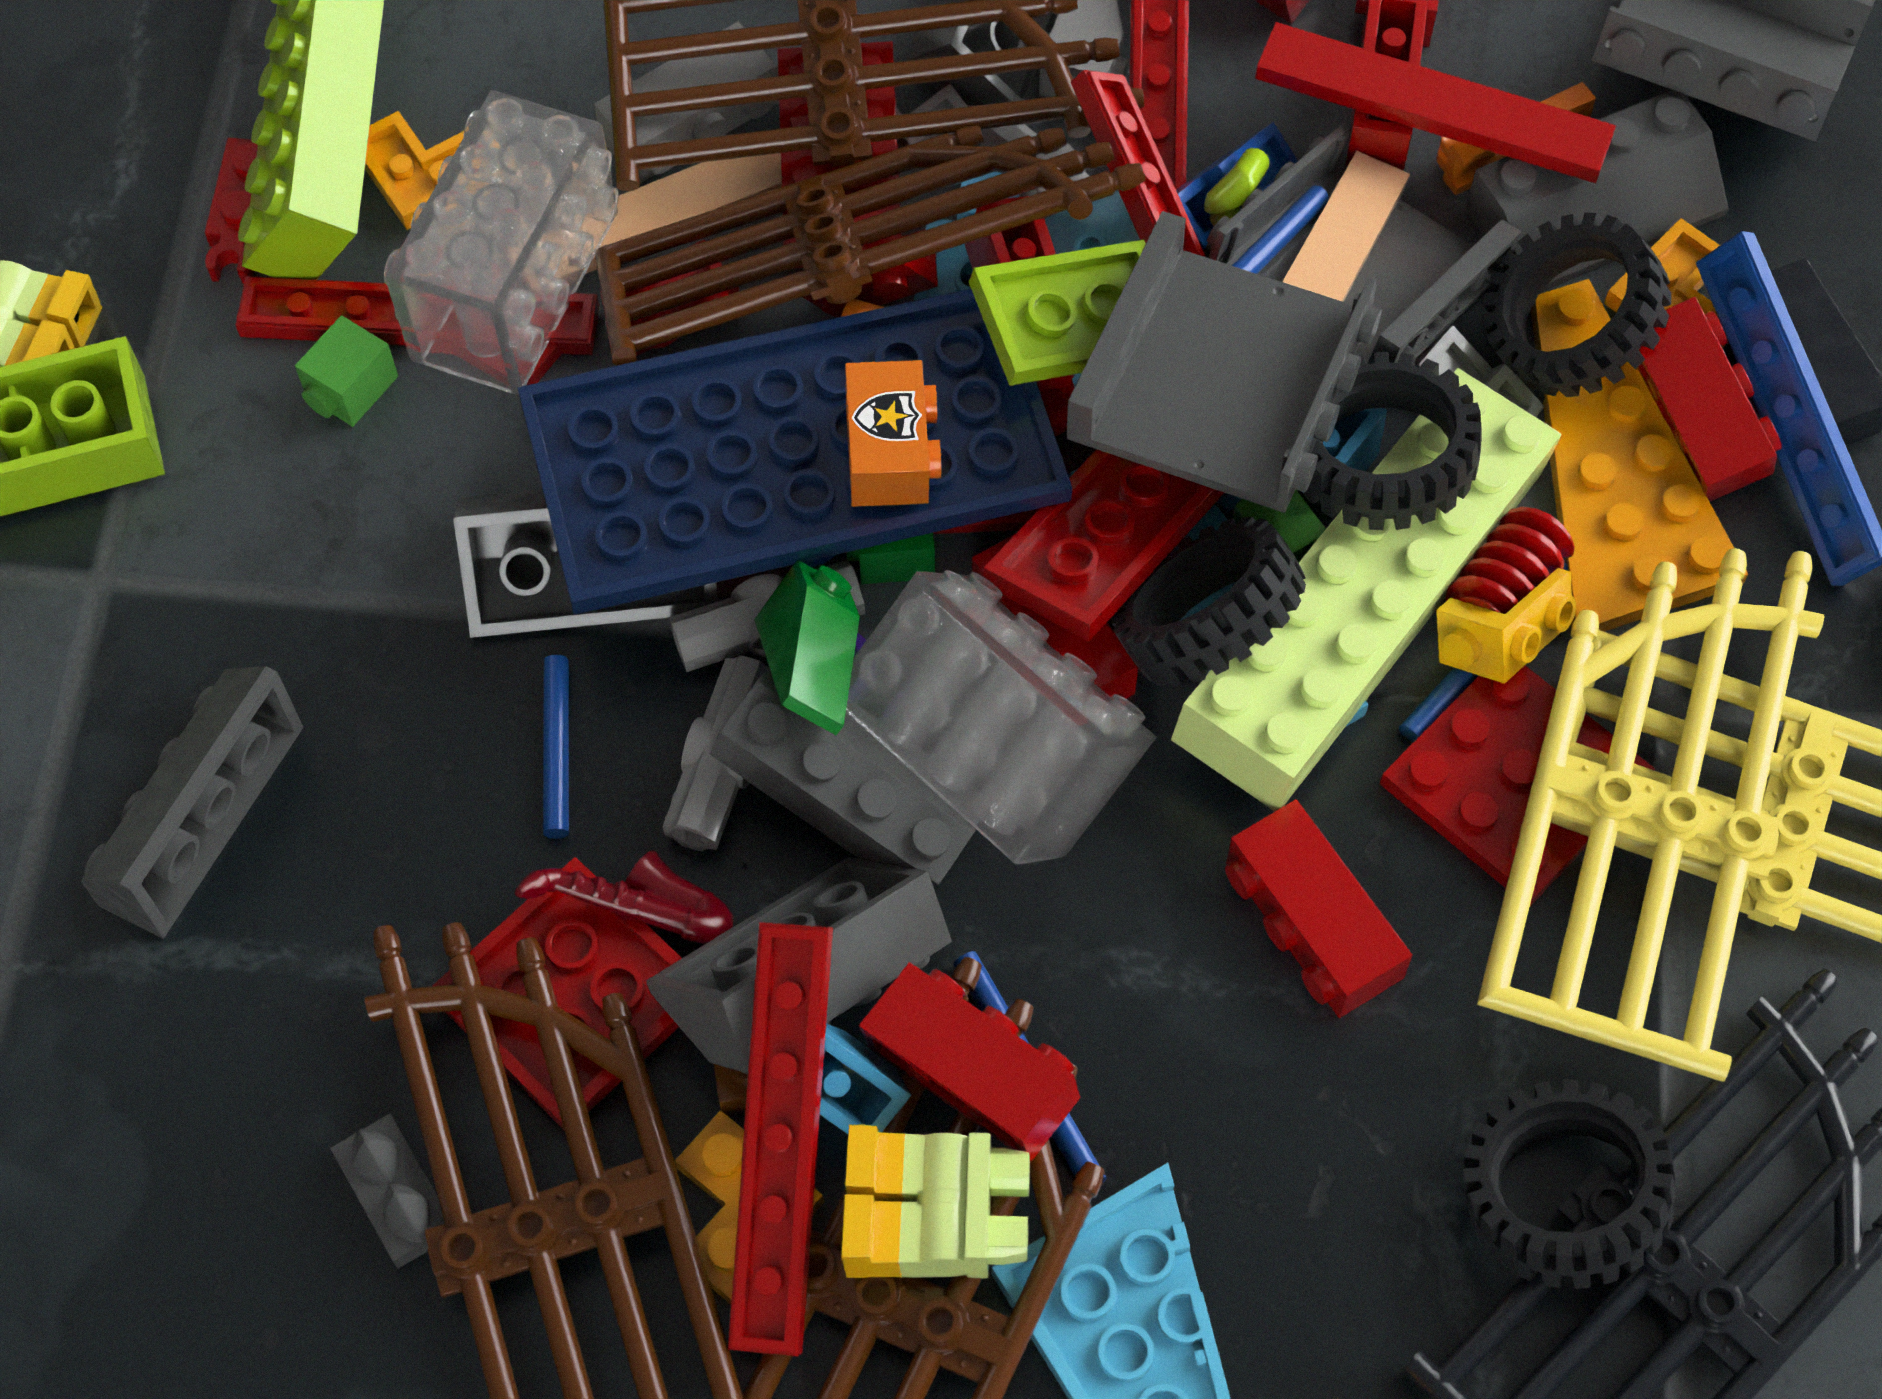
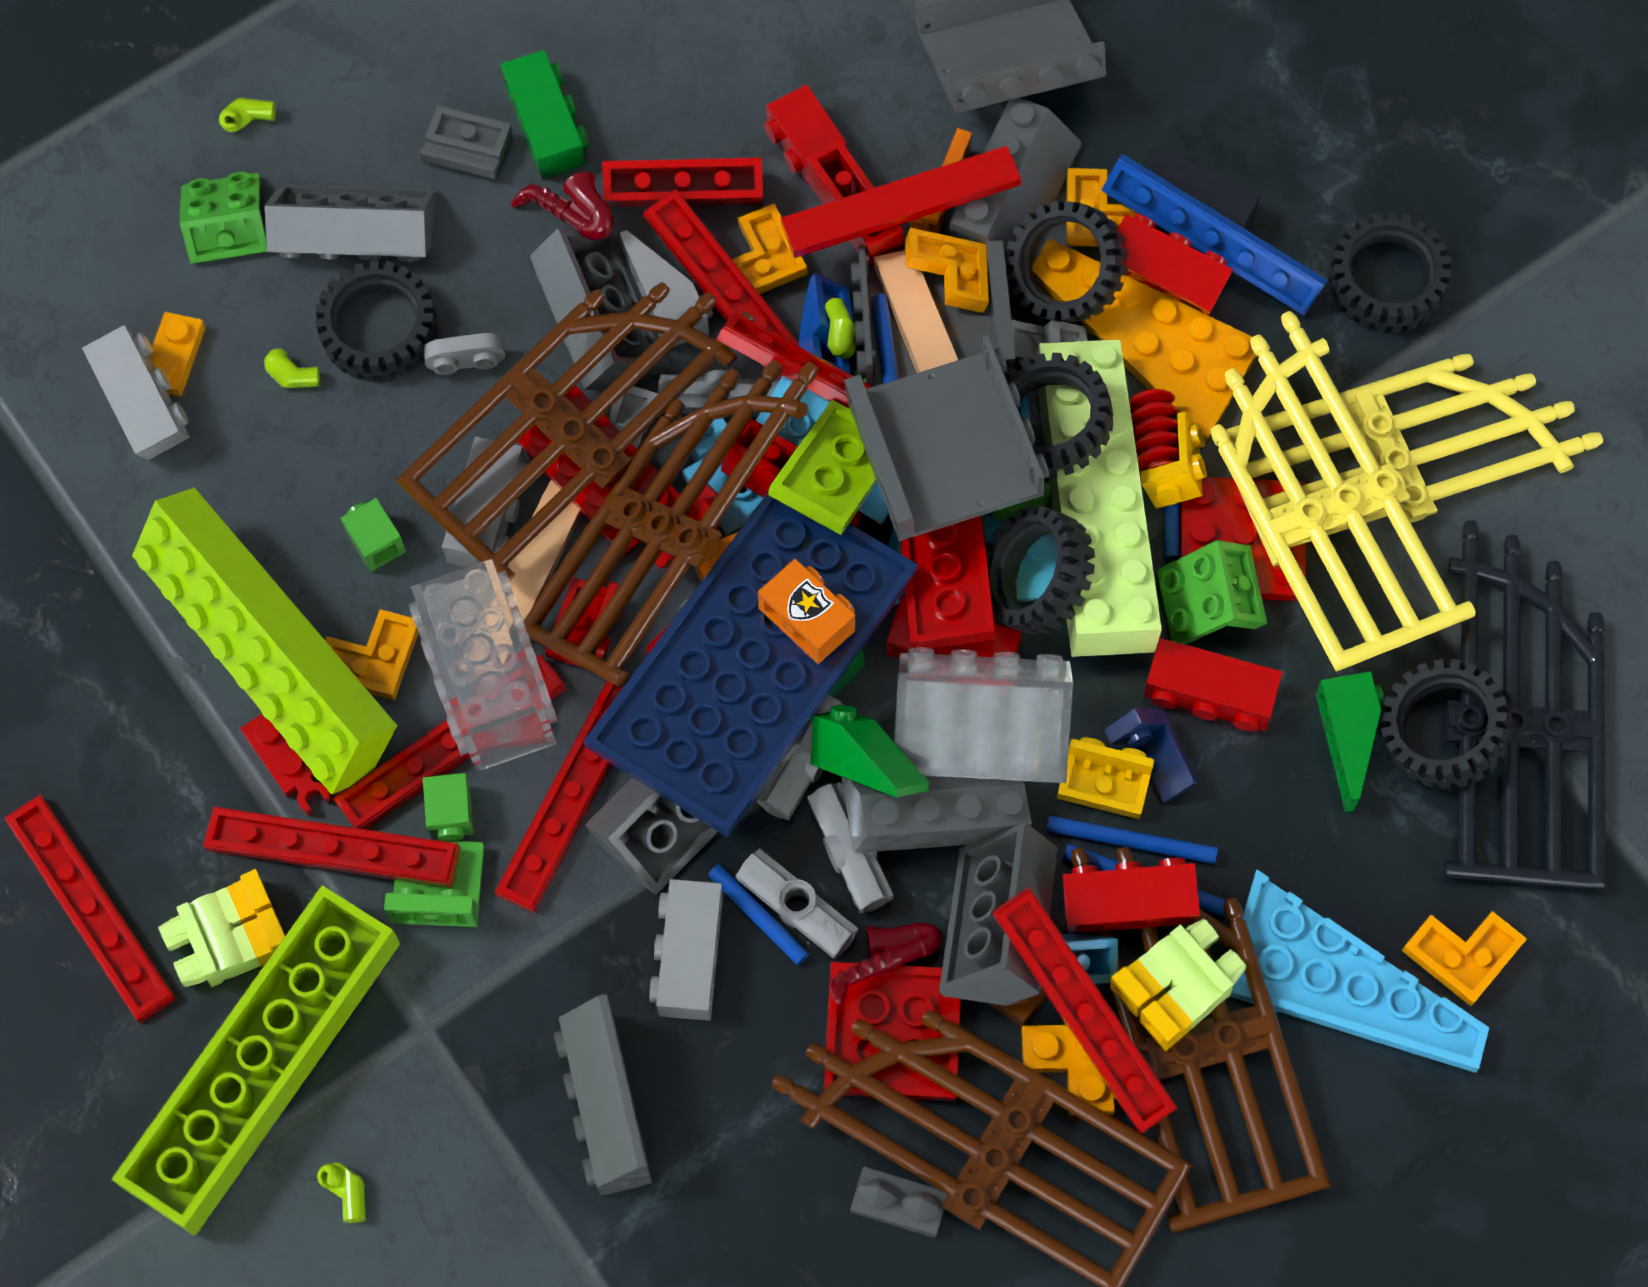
camera: 40 degrees left, 5 degrees up
none -> red tile [203,806,461,889]
none -> bright green brick [340,498,406,572]
none -> bright green bracket [384,840,484,927]
none -> red tile [495,681,623,913]
none -> light grey brick [649,879,723,1021]
none -> light orange plate [732,203,807,294]
none -> light grey piece [736,848,859,960]
none -> light orange plate [905,228,989,313]
none -> blue bar [1046,815,1218,864]
none -> yellow bracket [1057,737,1155,820]
none -> dark blue bracket [1104,708,1198,802]
none -> bright green bracket [1157,540,1267,645]
none -> green slope [1315,671,1384,812]

